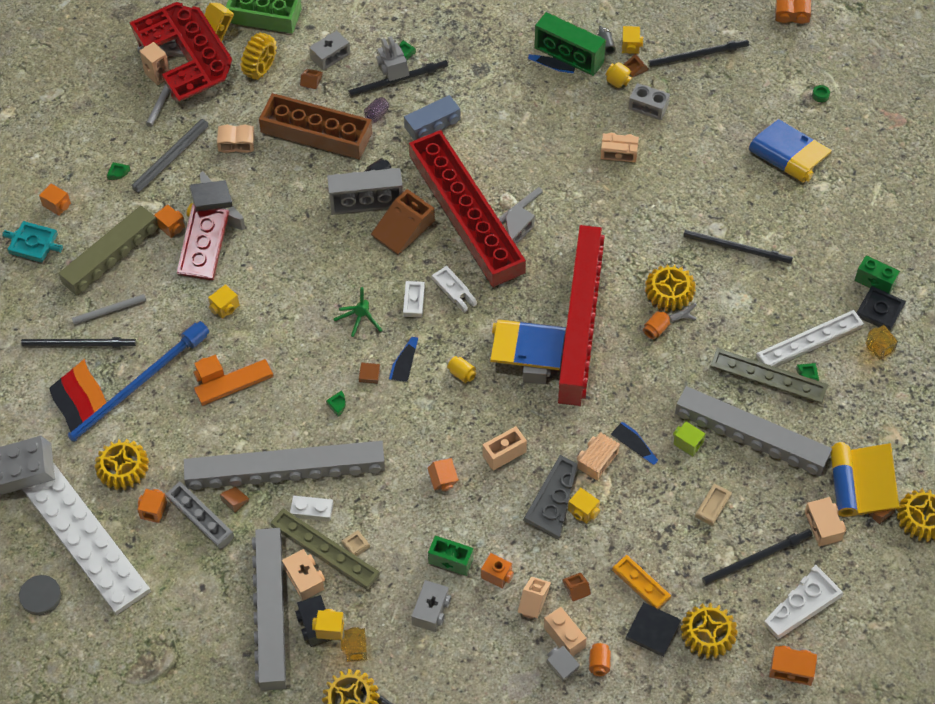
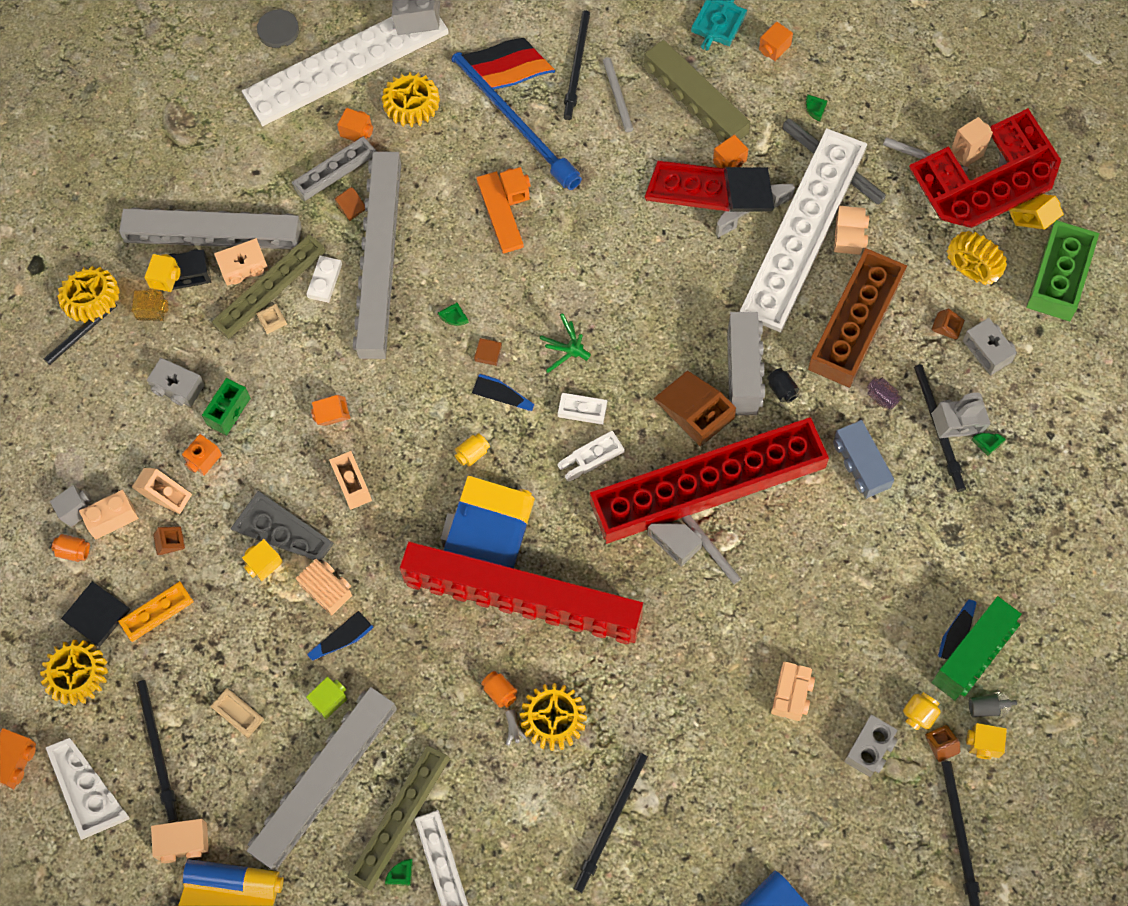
camera: 100 degrees right, 10 degrees up
yellow brick [208,284,240,319] -> none
none -> white plate [740,128,867,332]

